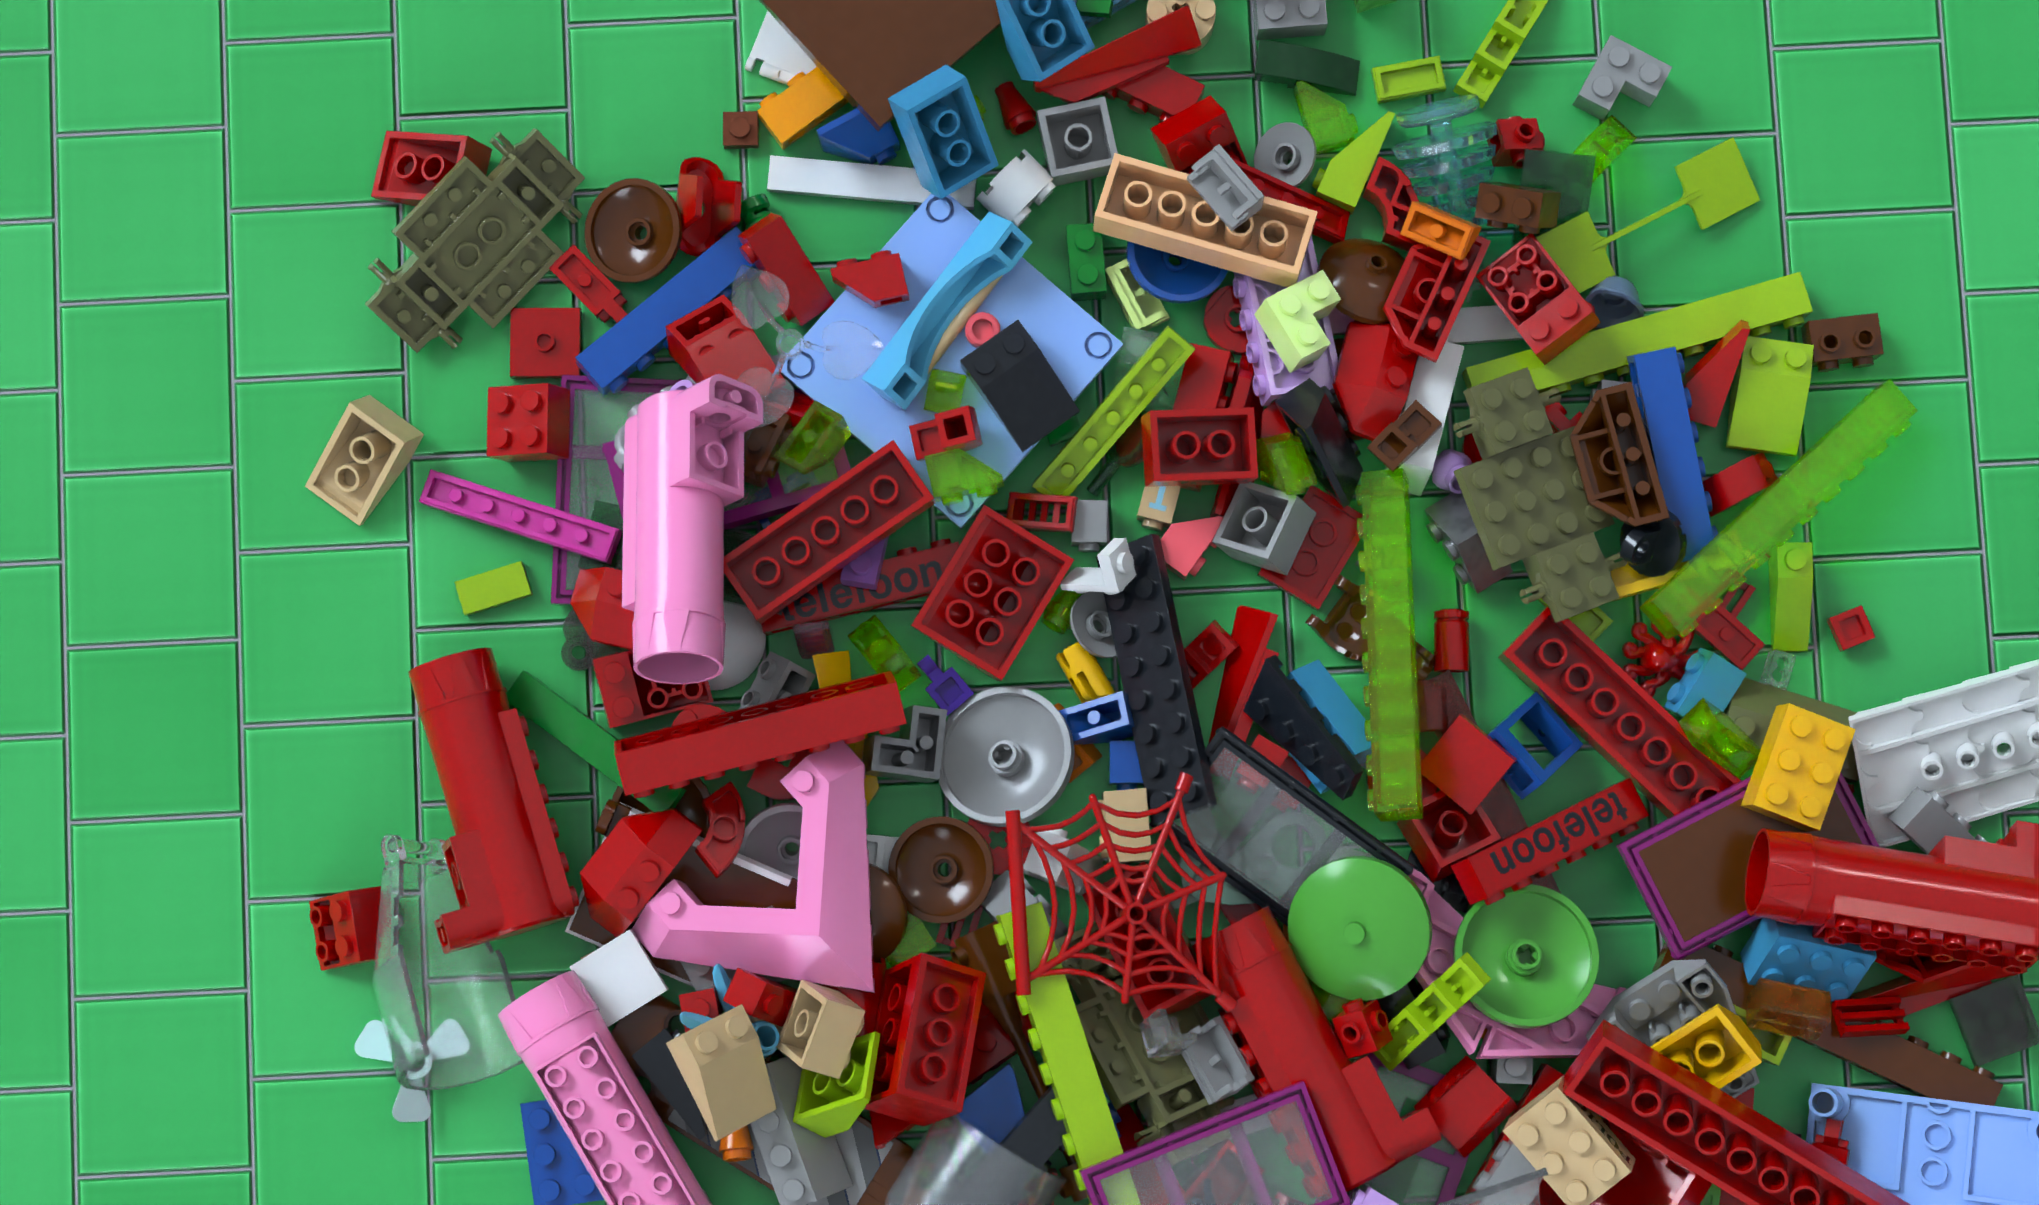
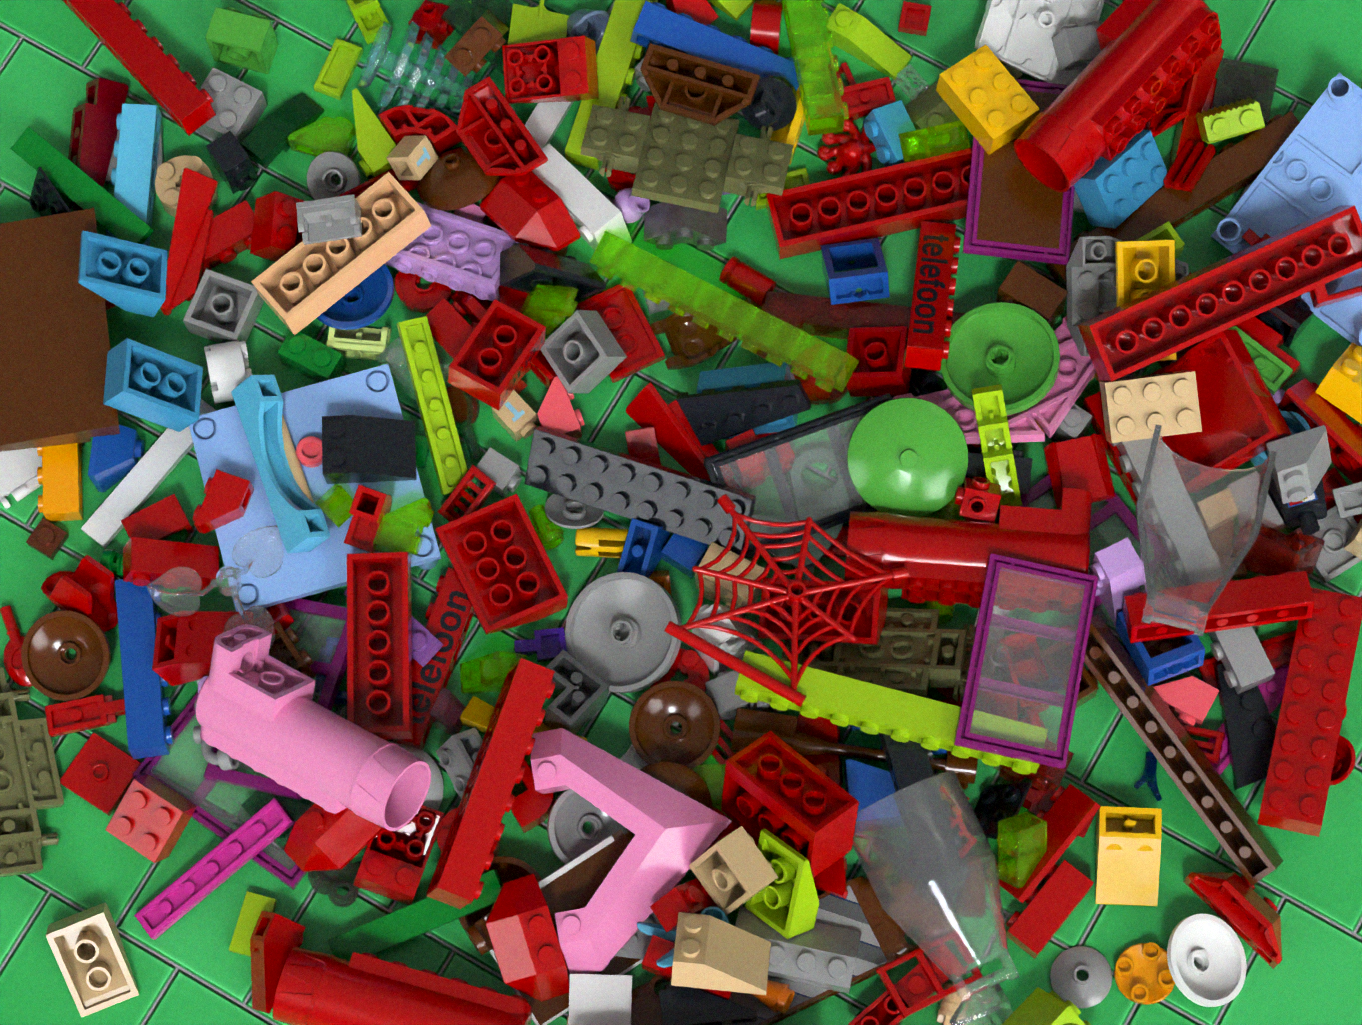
camera: 55 degrees left, 10 degrees down
red tile [695,781,746,879] -> none
clear neon green slope [774,400,851,475] -> none
red cone [994,81,1037,135] -> none
white bracket [1060,538,1136,595] -> none
clear panel [1139,1009,1198,1058] -> none
light grey hinge [1175,1016,1255,1105] -> none
yellowish green brick [1254,270,1341,373] -> none
reddish brown slope [1367,400,1442,472] -> none
orange slope [1400,201,1482,260] -> none
red tile [1416,714,1517,815] -> none
clear orange brick [1746,978,1831,1041] -> none
none -> red piece [0,605,33,687]
none -> red panel [121,494,194,540]
none -> black brick [206,131,258,194]
none -> red slope [250,911,306,1014]
none -> tan brick [386,135,438,180]
none -> reddish brown brick [996,261,1068,327]
none -> lime brick [1196,97,1265,144]

